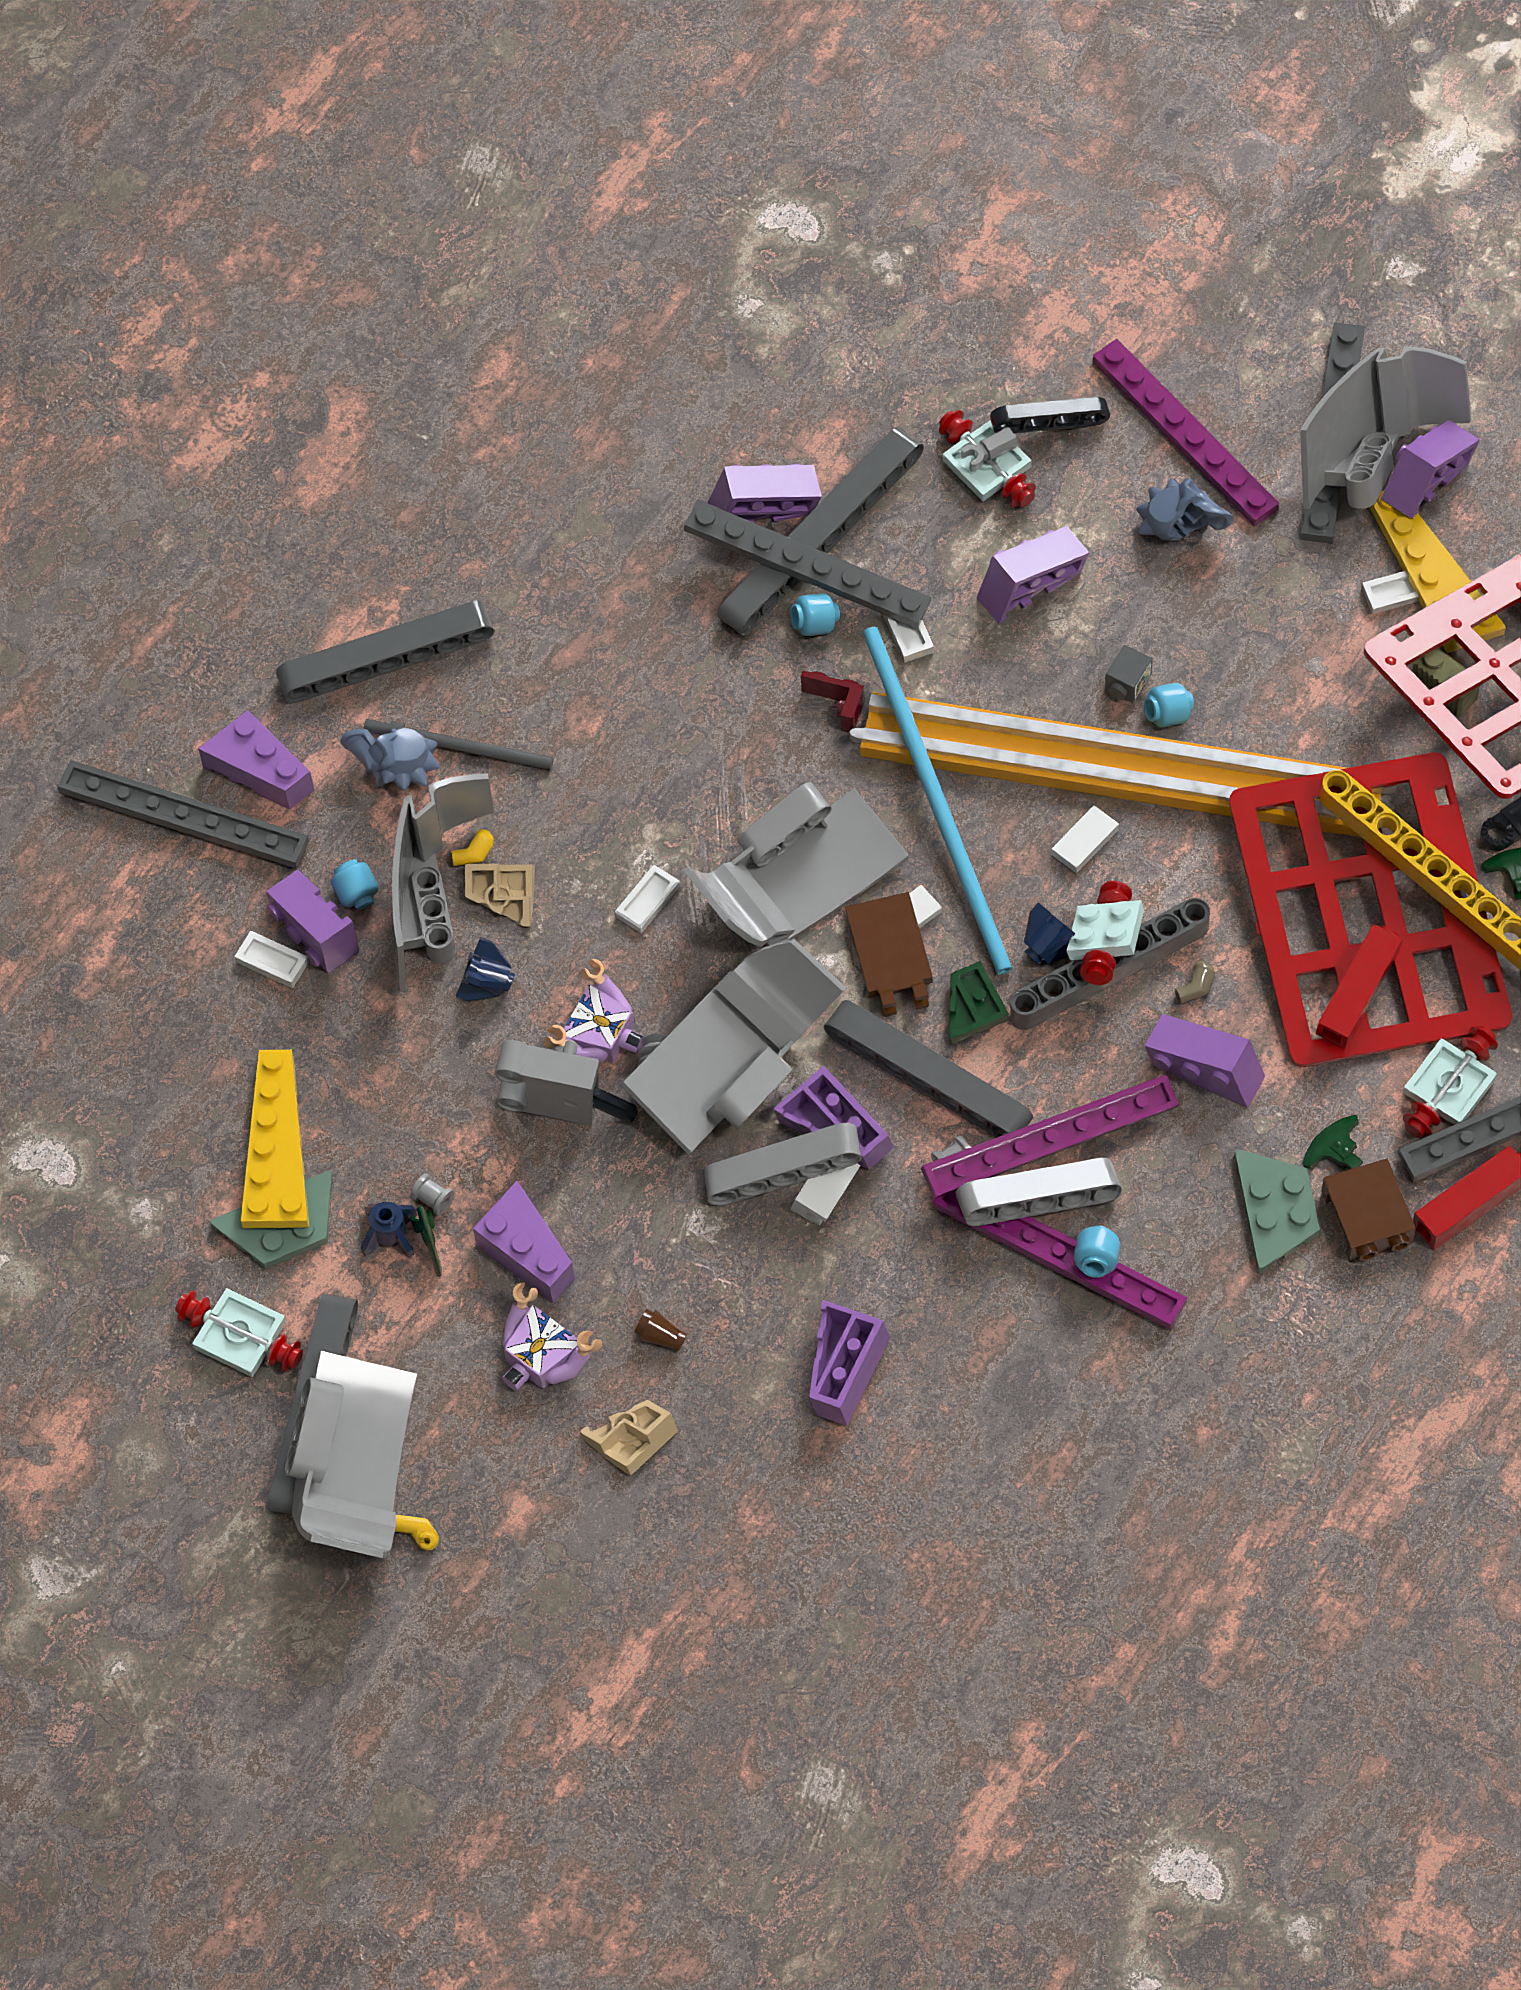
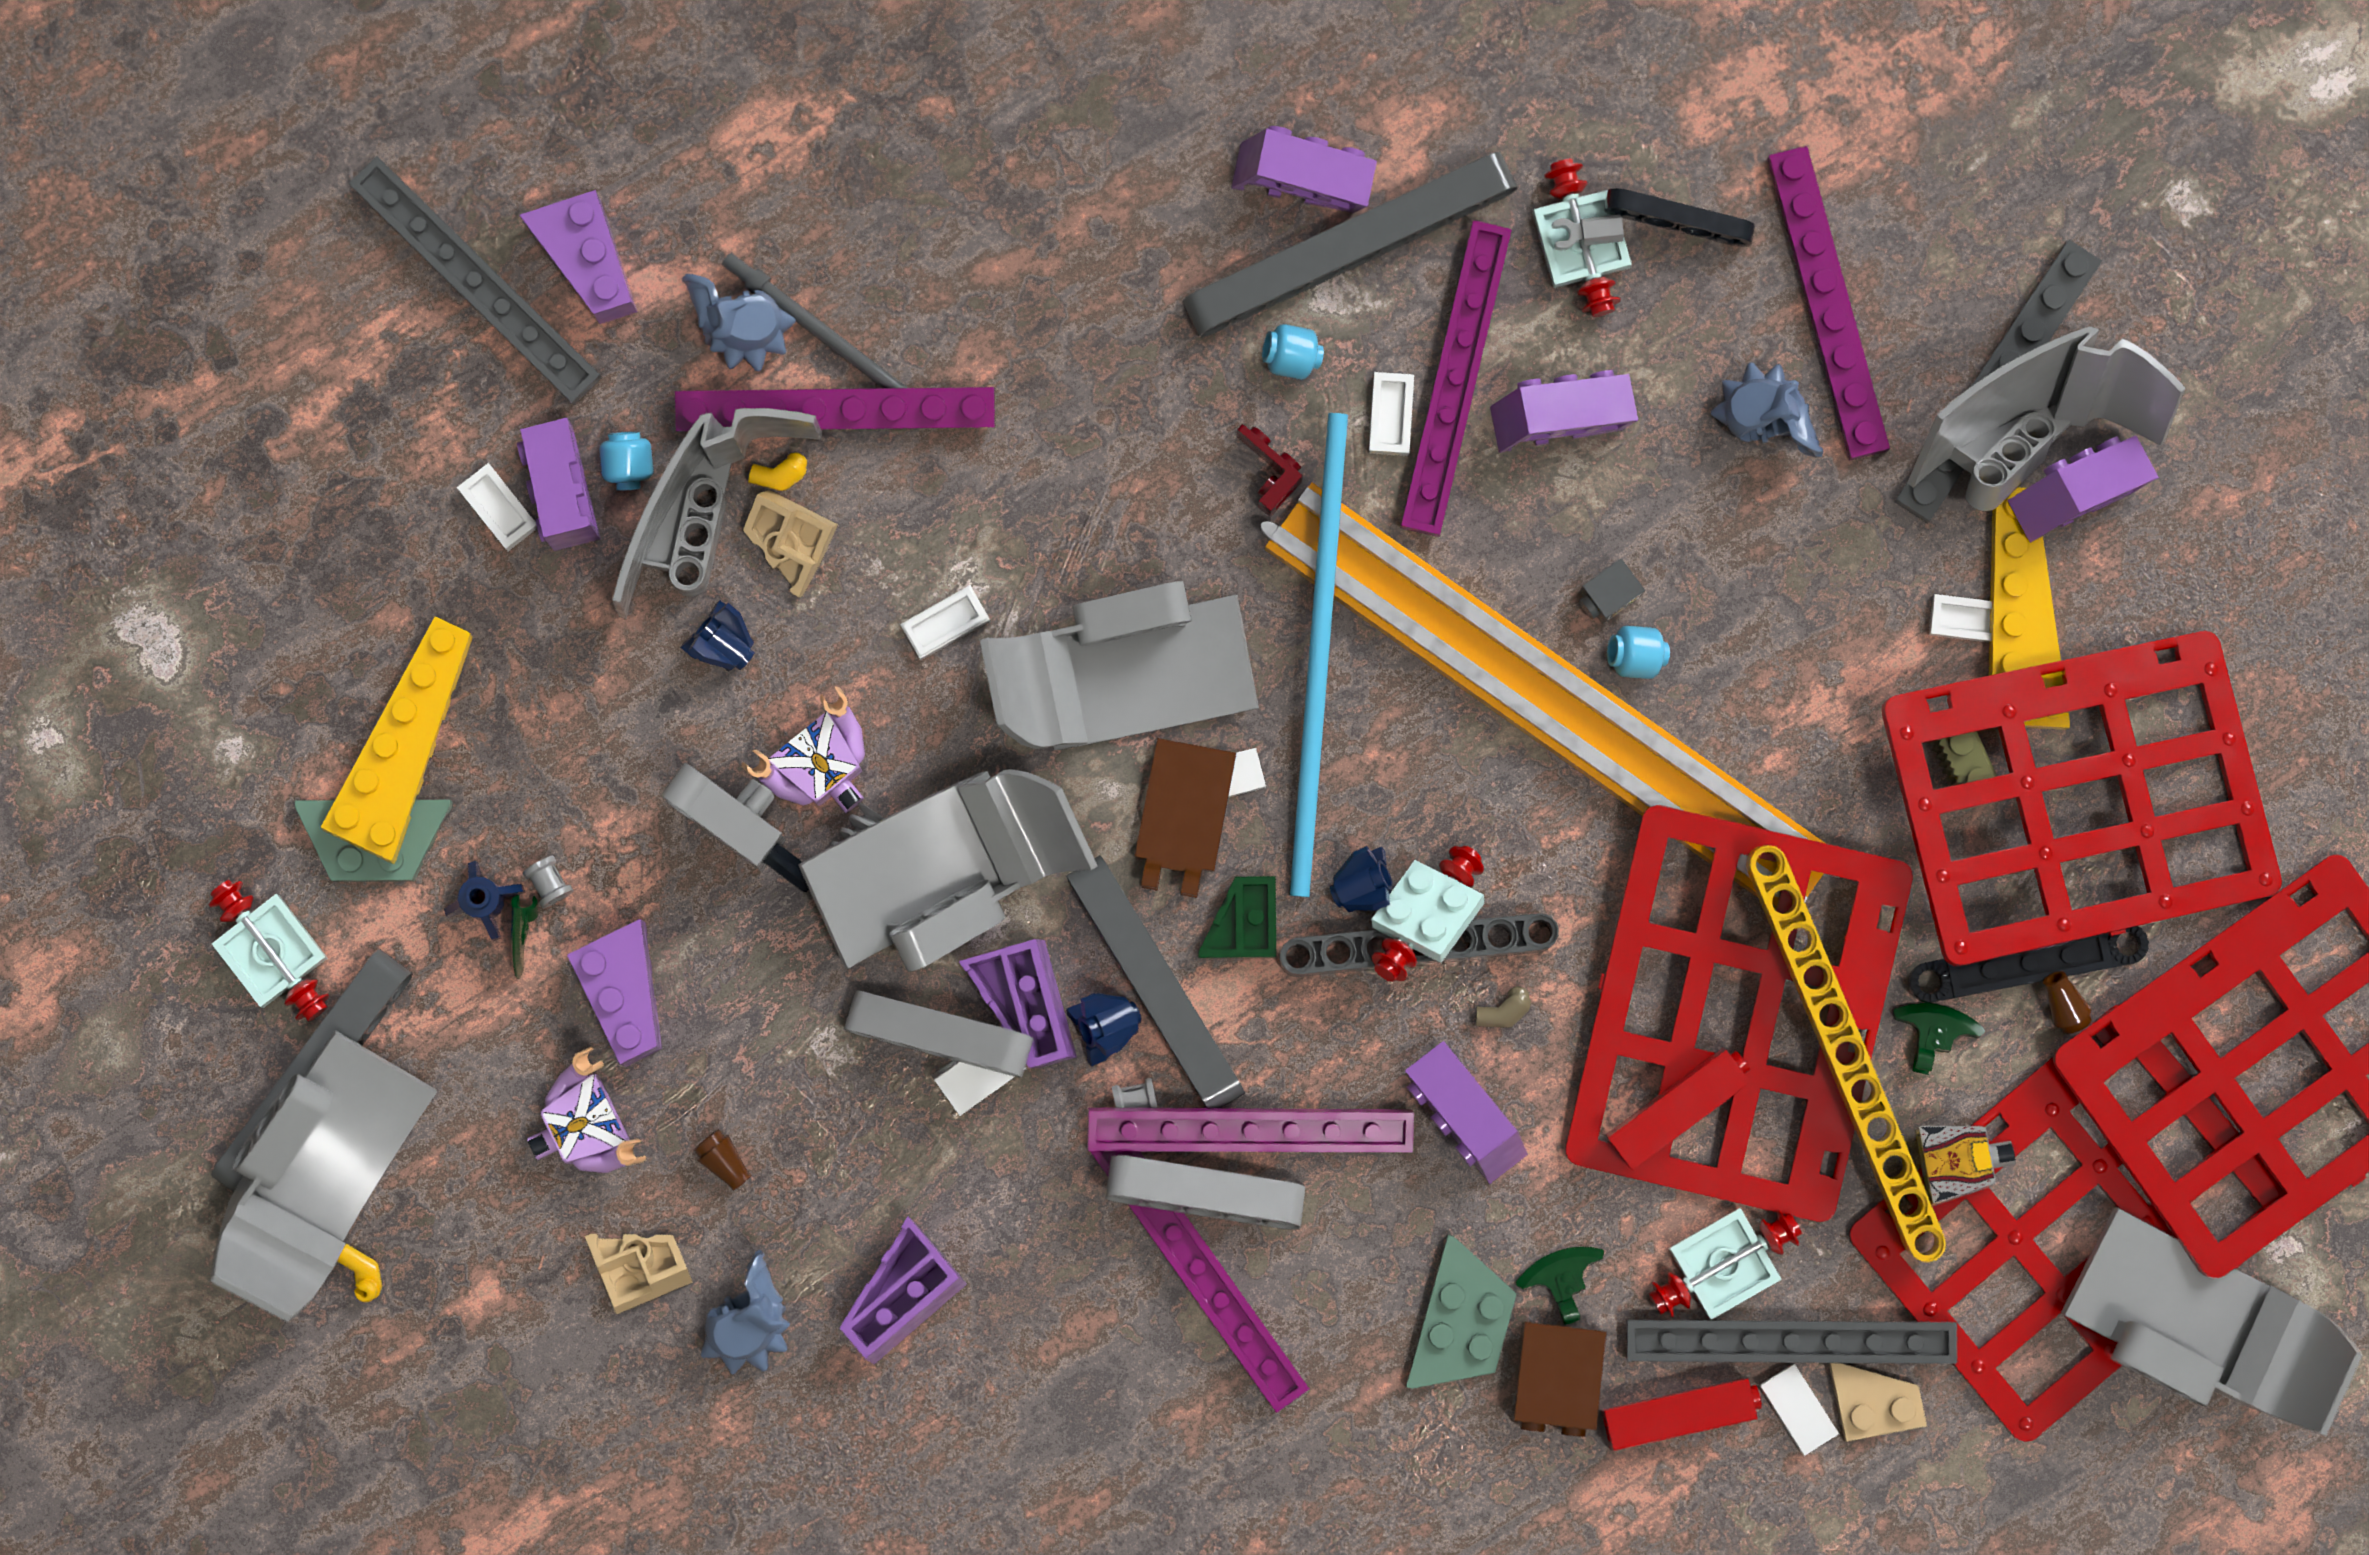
camera: 20 degrees right, 20 degrees up
dark grey beam [276,601,495,703] -> none
dark grey plate [684,499,931,629] -> none
white tile [1051,806,1119,874] -> none
medium azure head [1074,1226,1120,1277] -> none
none -> magenta plate [675,387,996,431]
none -> sand blue head [701,1249,790,1374]
none -> dark blue brick [1066,993,1141,1067]
none -> magenta plate [1401,220,1512,537]

